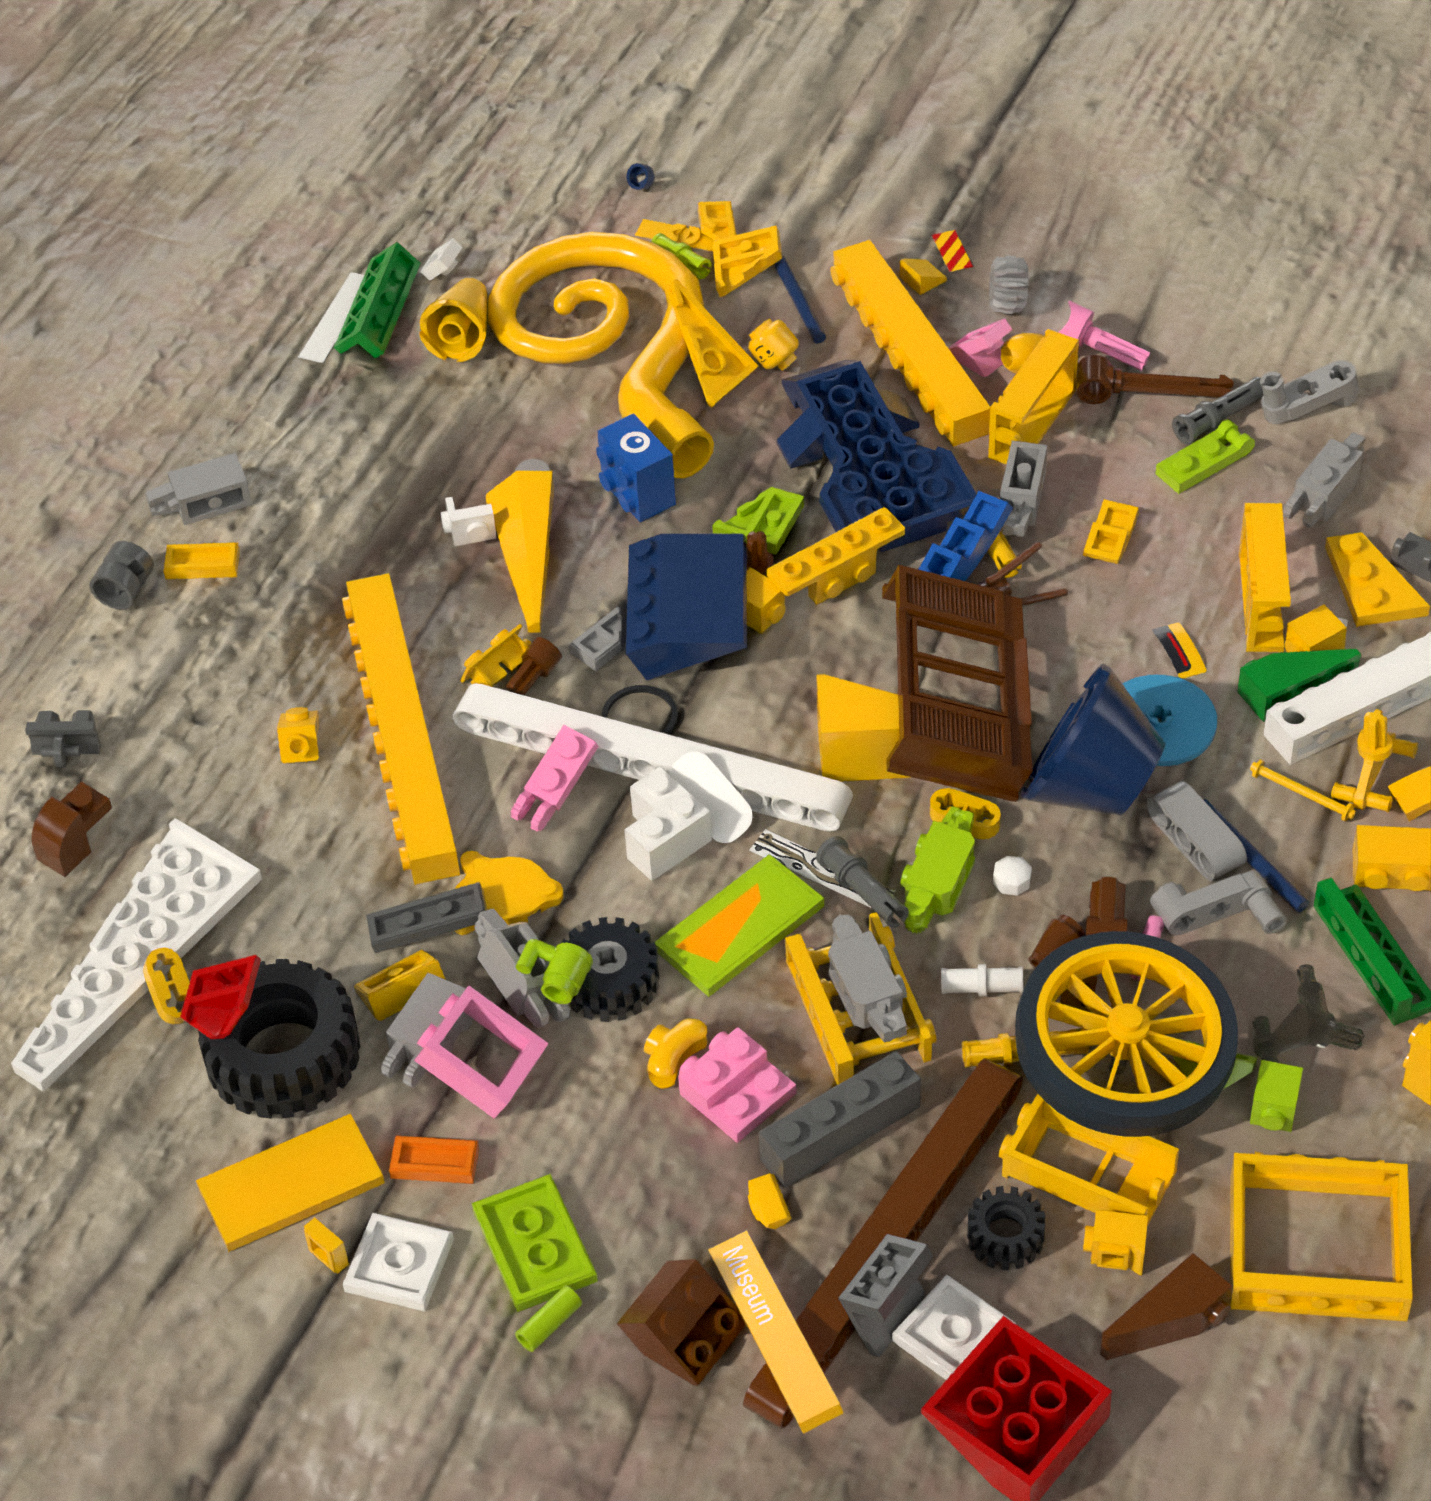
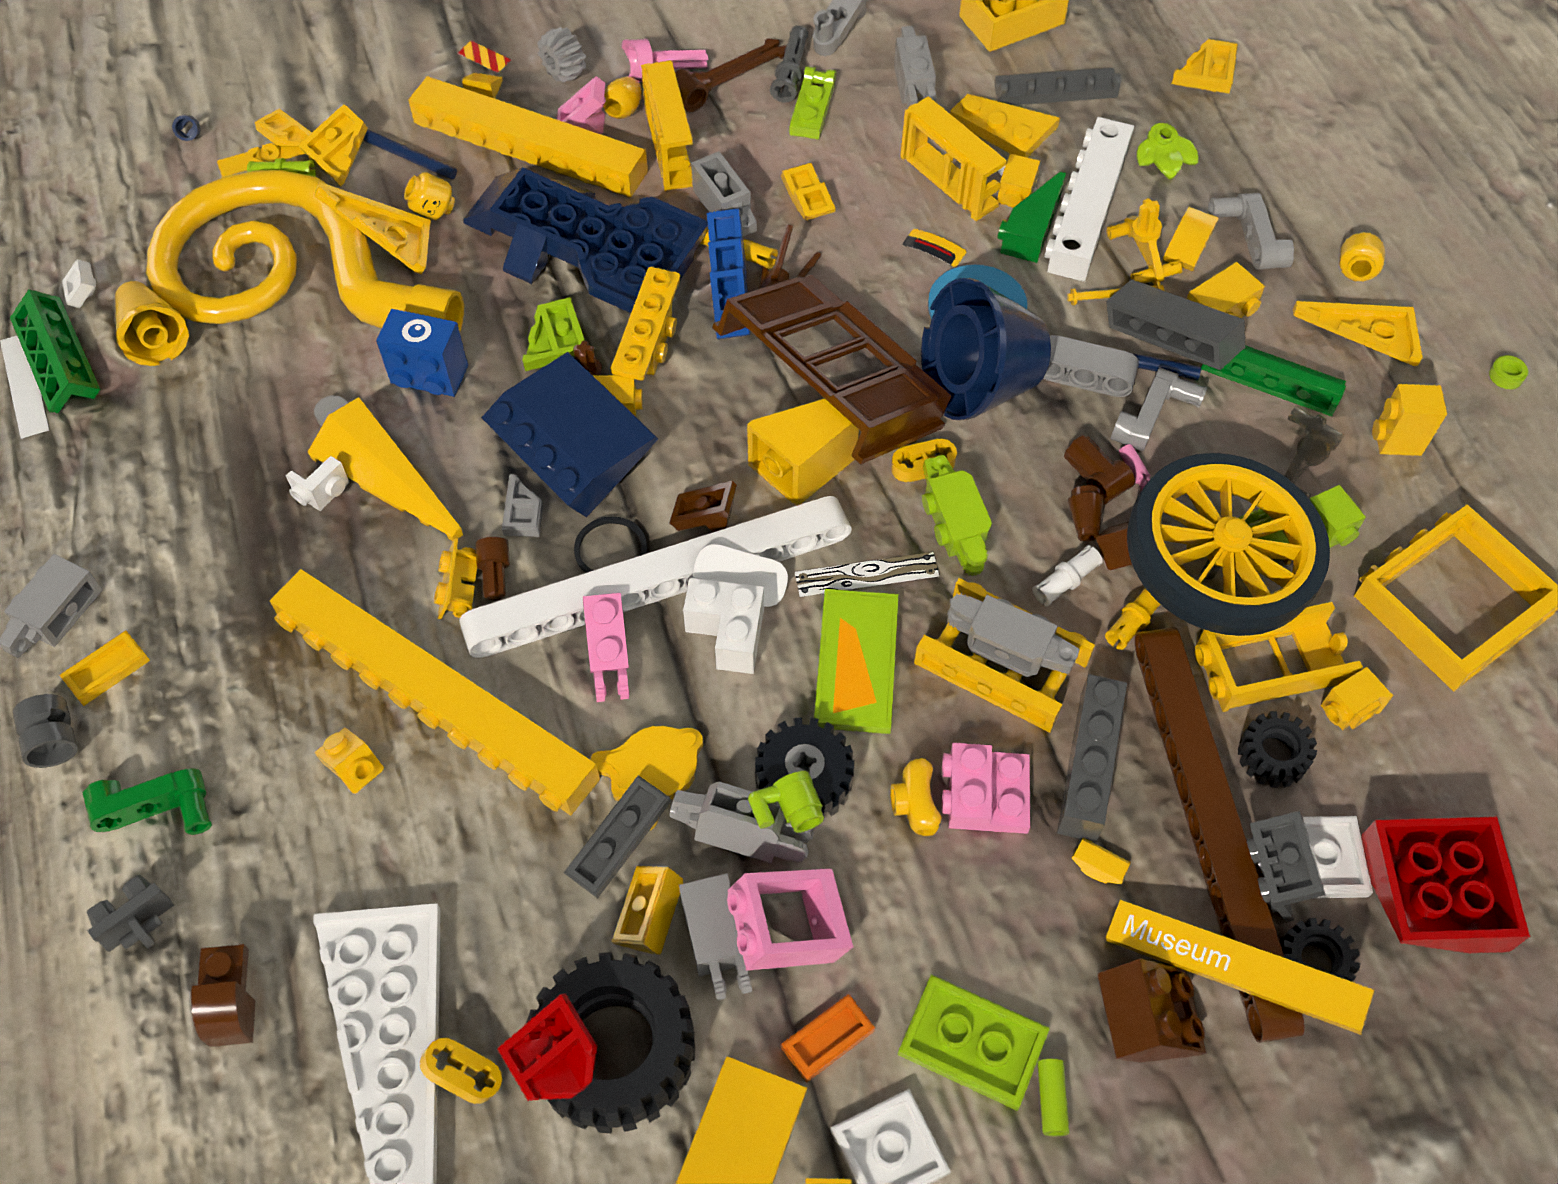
camera: 45 degrees left, 10 degrees up
dark grey pin [816,836,909,928] -> none
white tile [993,856,1032,896] -> none
reddish brown slope [1100,1253,1232,1360] -> none
none -> green beam [82,768,212,835]
none -> reddish brown slope [669,481,737,532]
none -> dark grey brick [1106,279,1245,370]
none -> black tyre [1280,918,1360,982]

